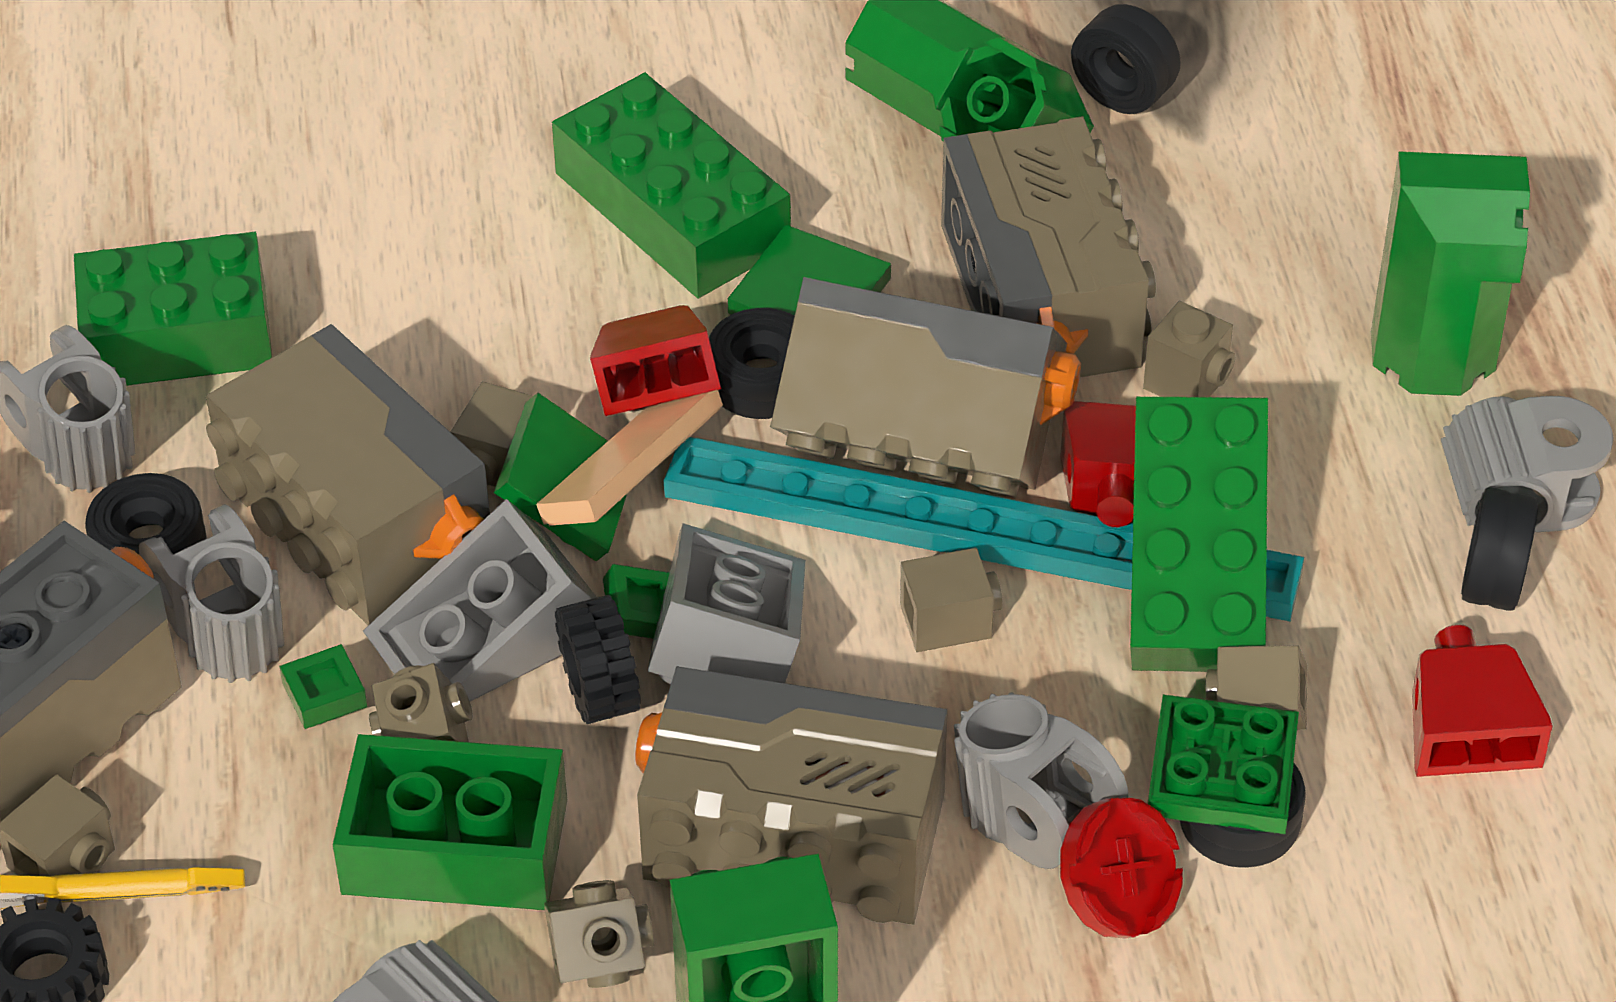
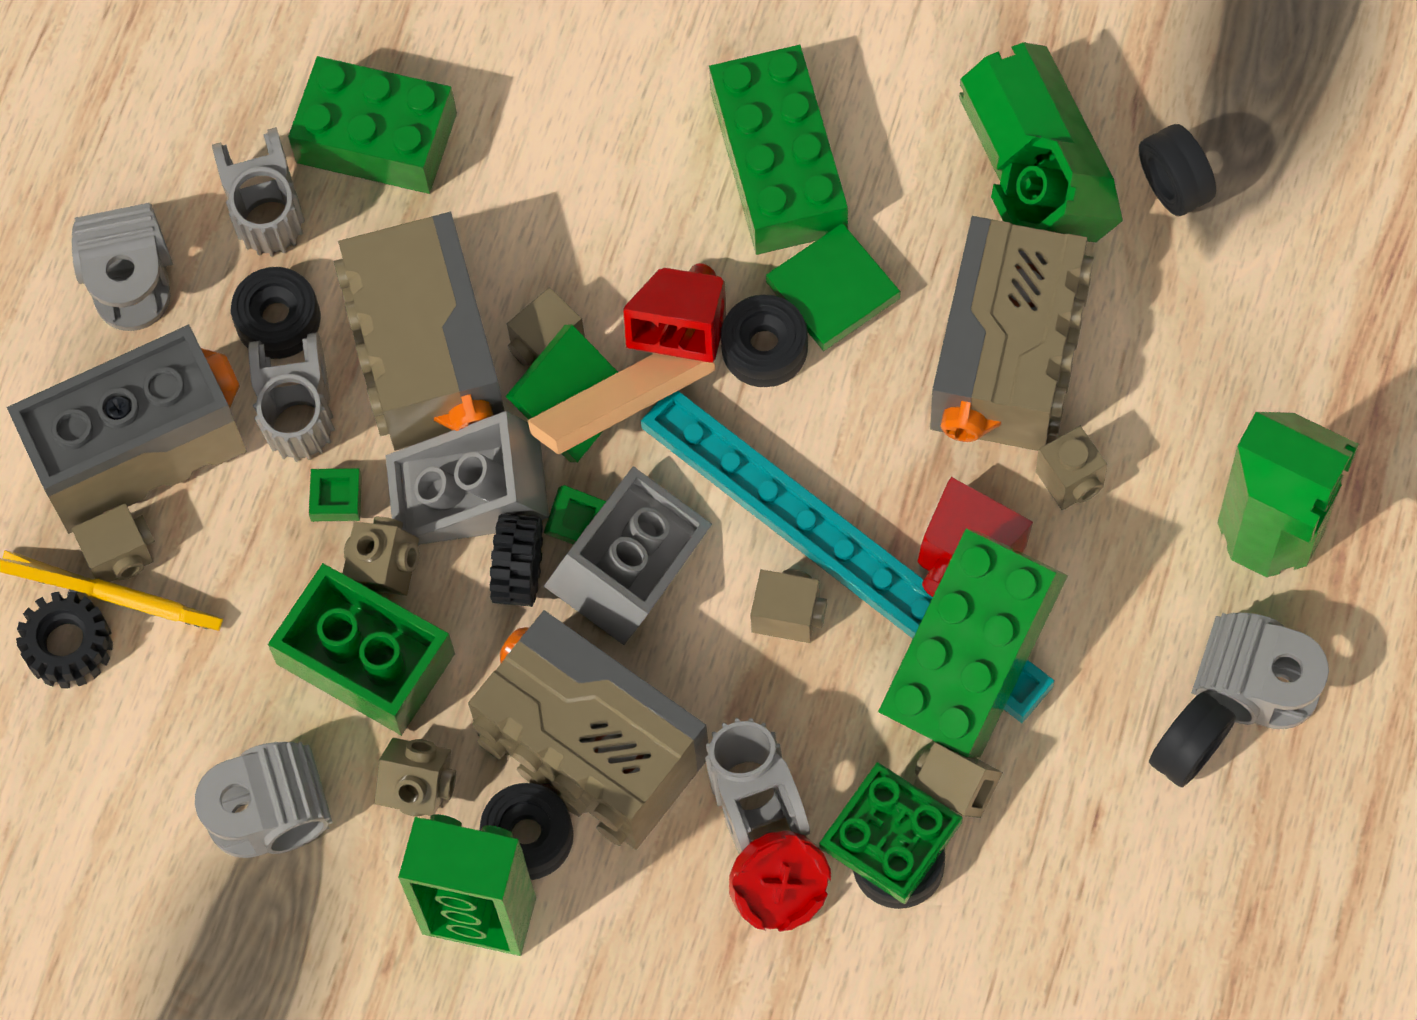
camera: 30 degrees right, 20 degrees up
dark tan piece [770,277,1081,497] -> none
red torso [1412,625,1553,777] -> none

